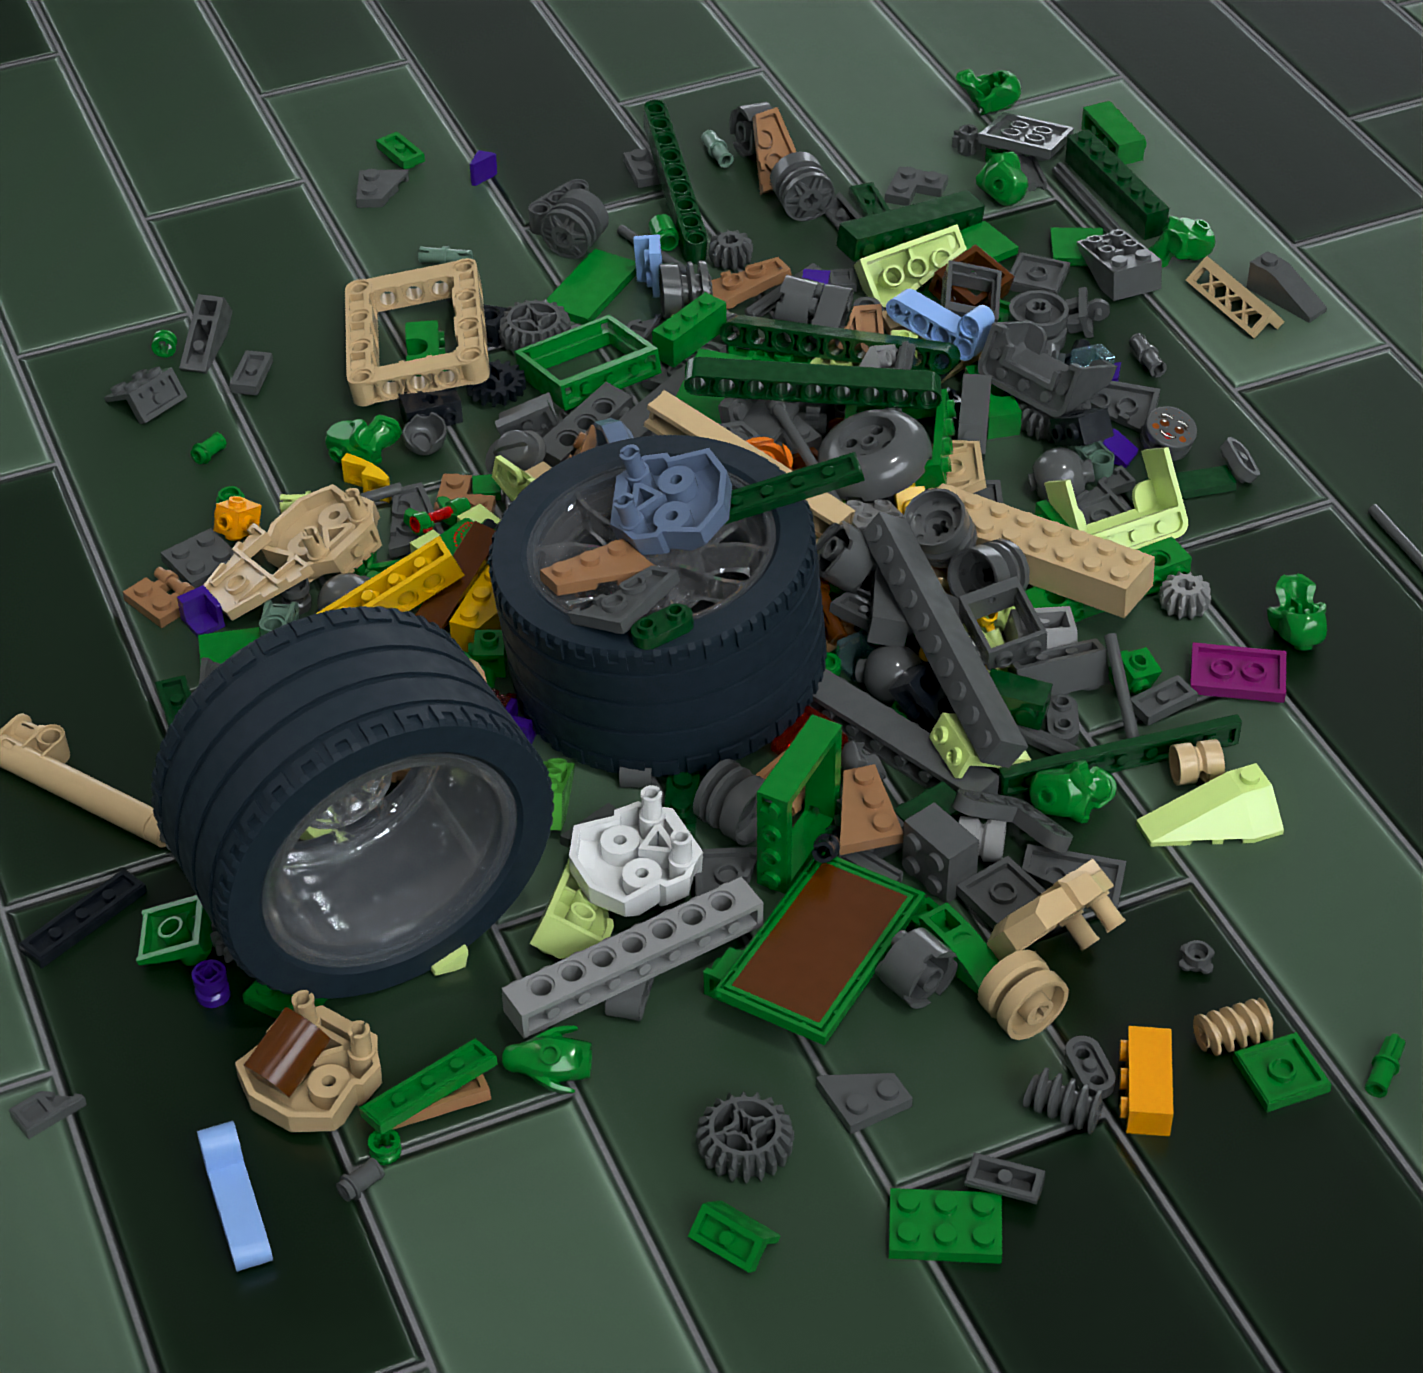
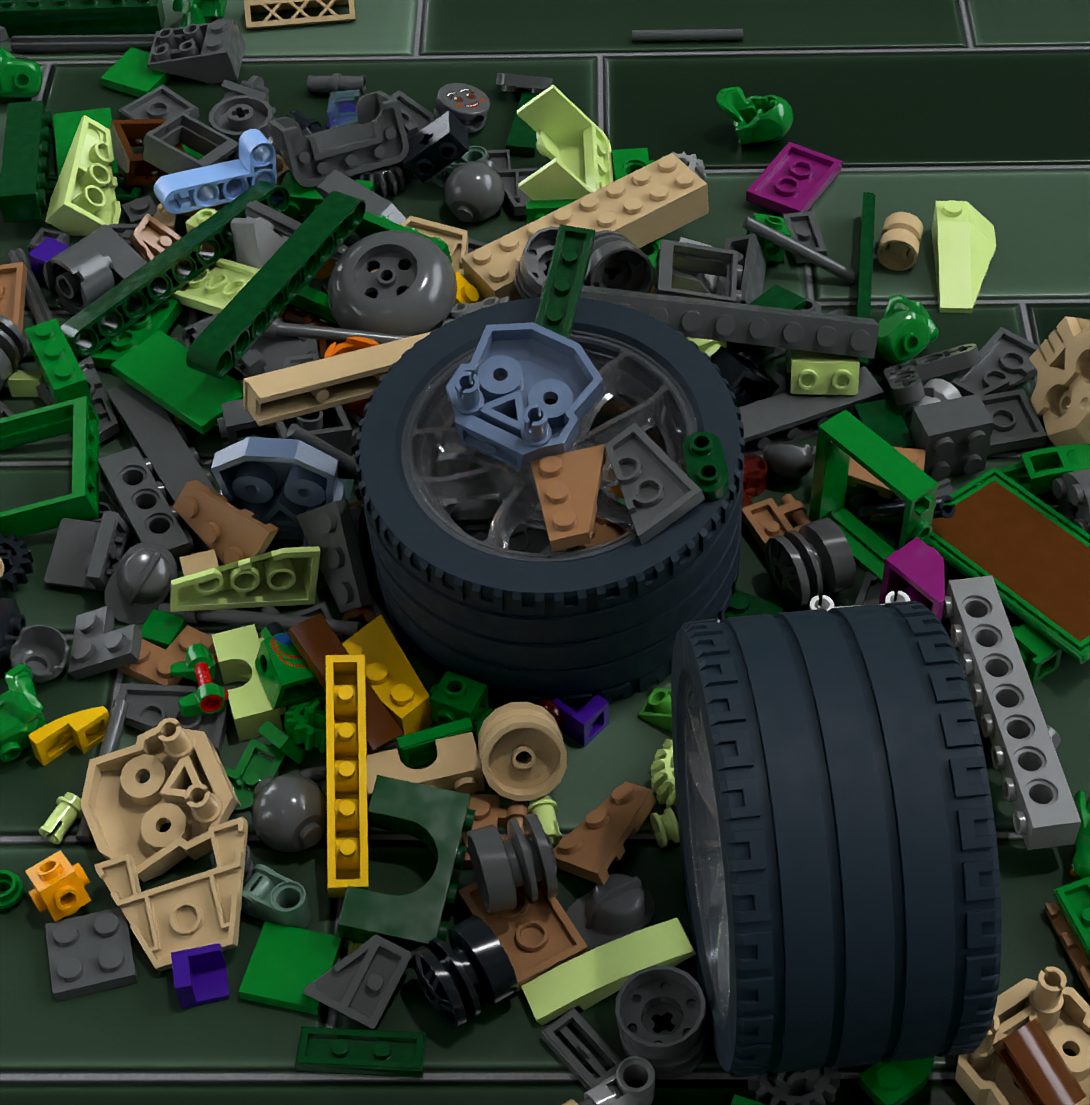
camera: 65 degrees left, 5 degrees up
medium nougat plate [122,567,195,628] -> none
none -> dark grey plate [68,606,142,681]
none -> magenta slope [879,537,945,622]

